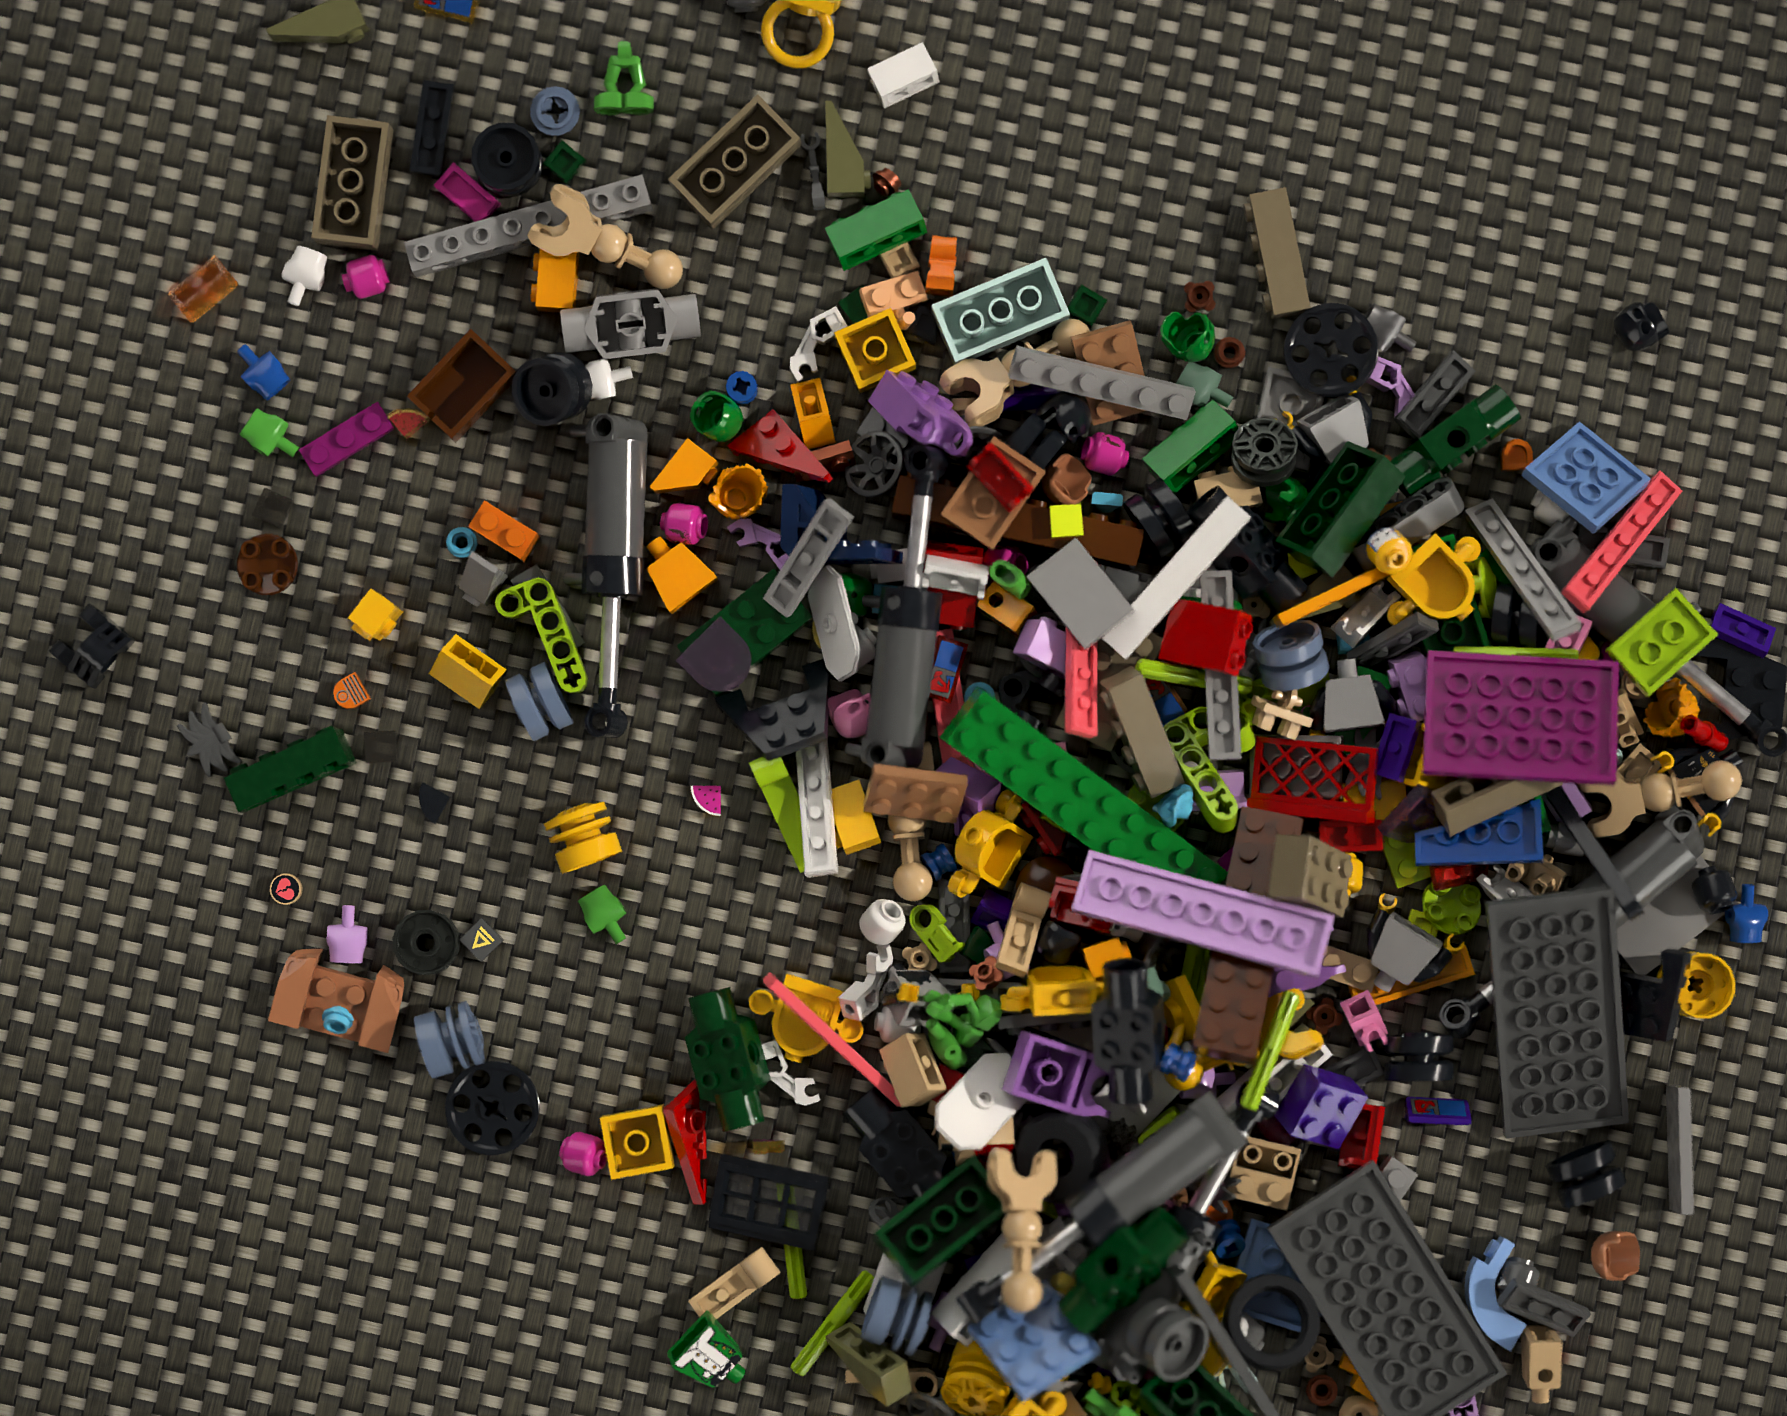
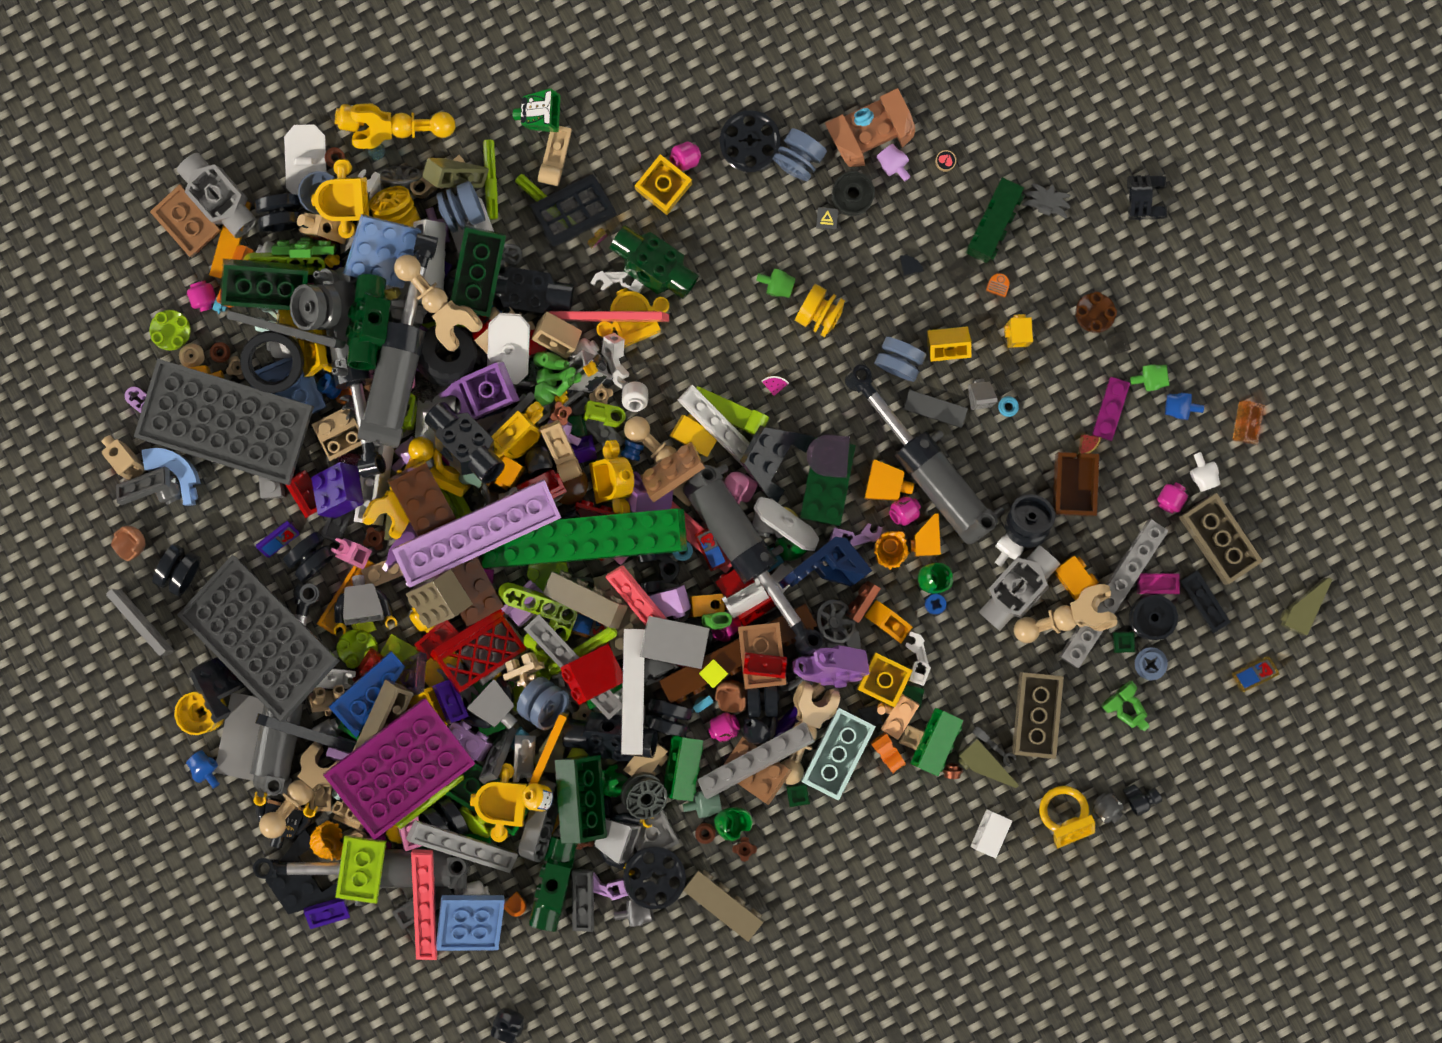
camera: 140 degrees right, 0 degrees up
orange brick [468,500,541,562] -> none
lime beam [495,578,588,694] -> none
red wing [663,1080,707,1205] -> none
red wing [727,409,833,483] -> none
light grey hinge [763,498,854,617] -> none
medium azure hat [1152,784,1194,828] -> none
blue wheel [1160,1043,1197,1082] -> none
lime axle [1241,991,1300,1111] -> none
red pin [1680,714,1729,752] -> none
black head [1691,866,1738,915] -> none

